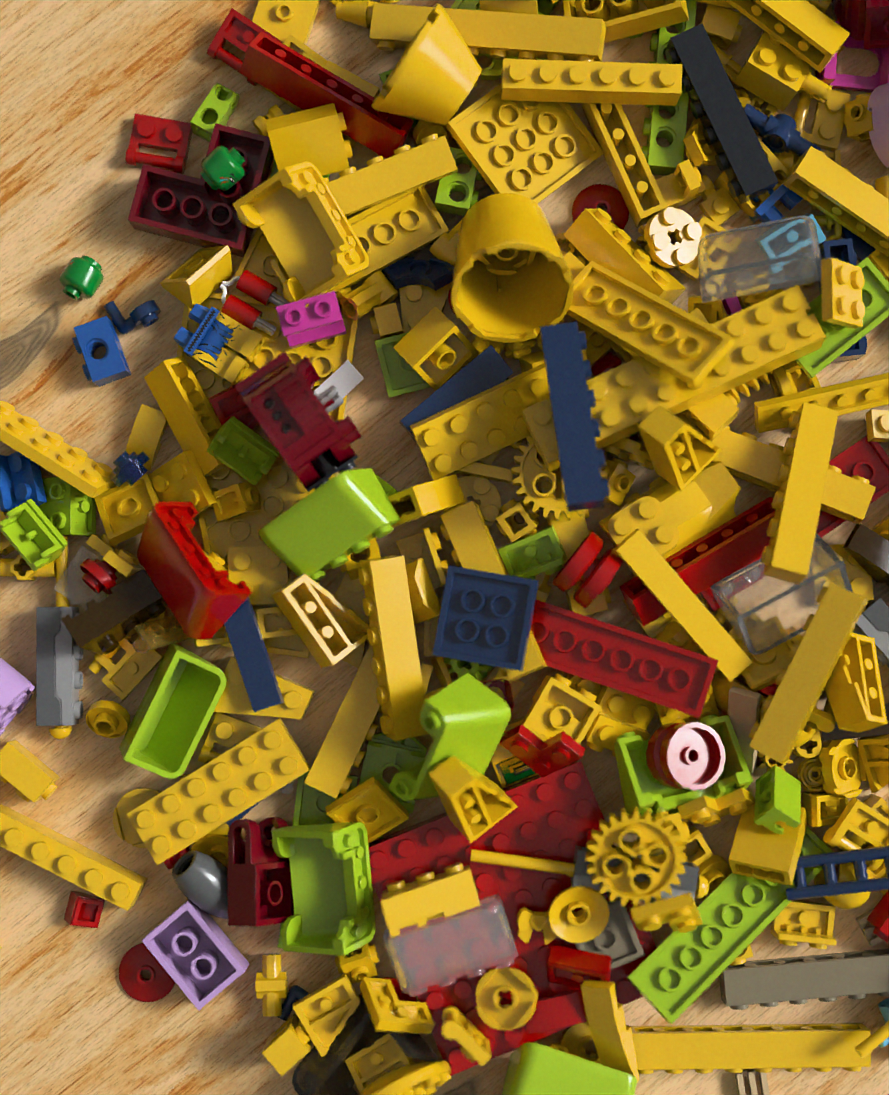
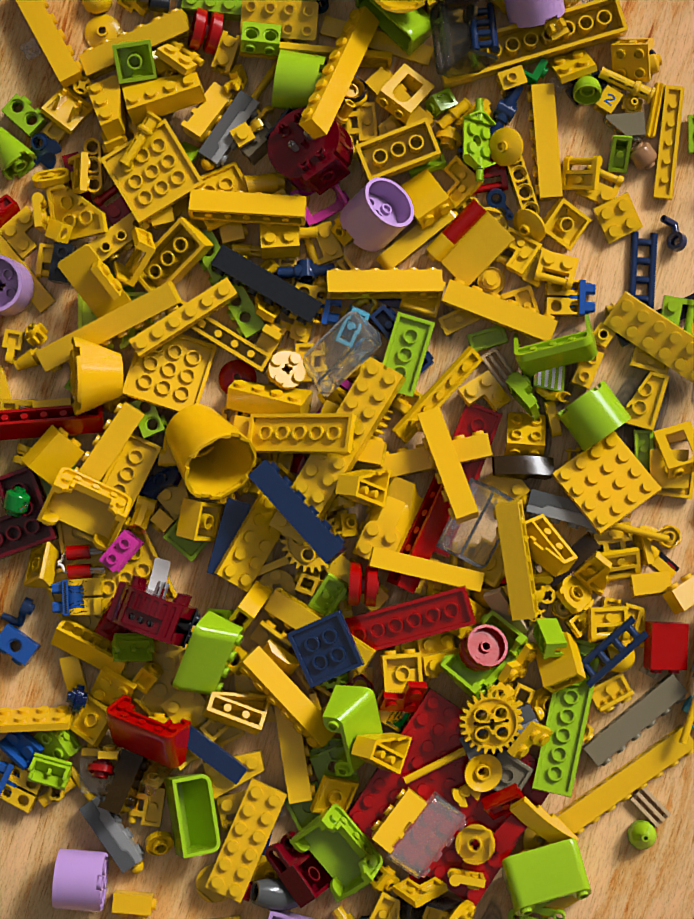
camera: 25 degrees left, 0 degrees up
yellow plate [821,258,865,329] -> none

